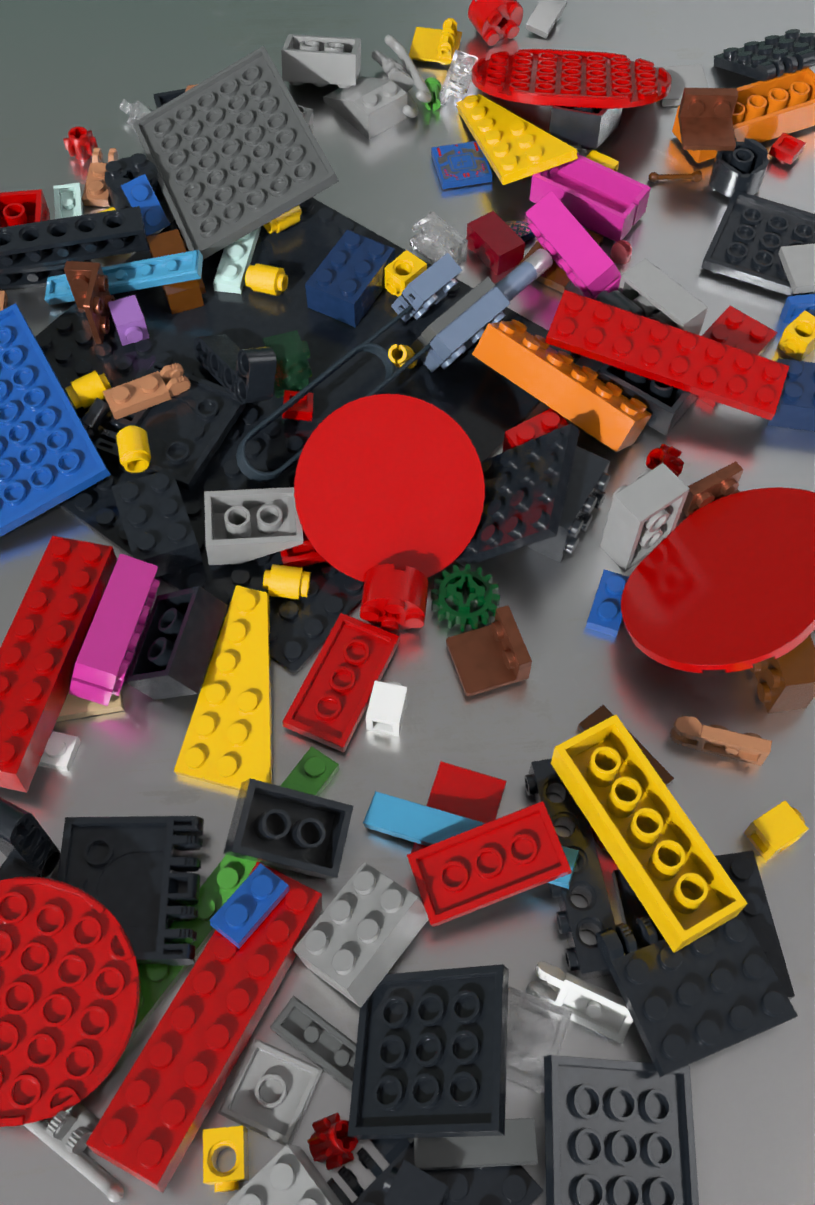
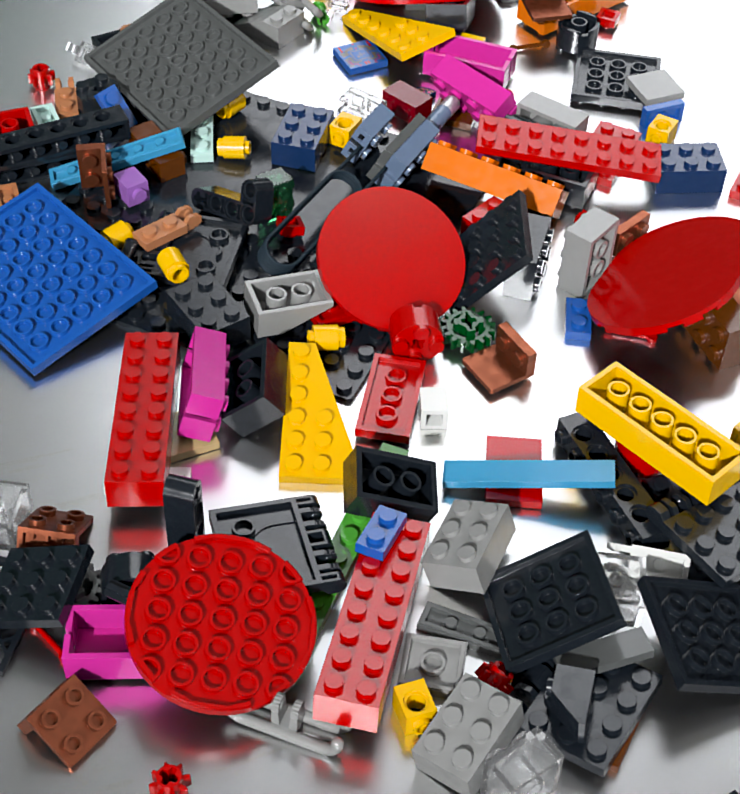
camera: 15 degrees left, 15 degrees down
yellow pin [388,344,418,369] -> none
red plate [407,801,572,927] -> none
nougat hinge [670,715,772,766] -> none

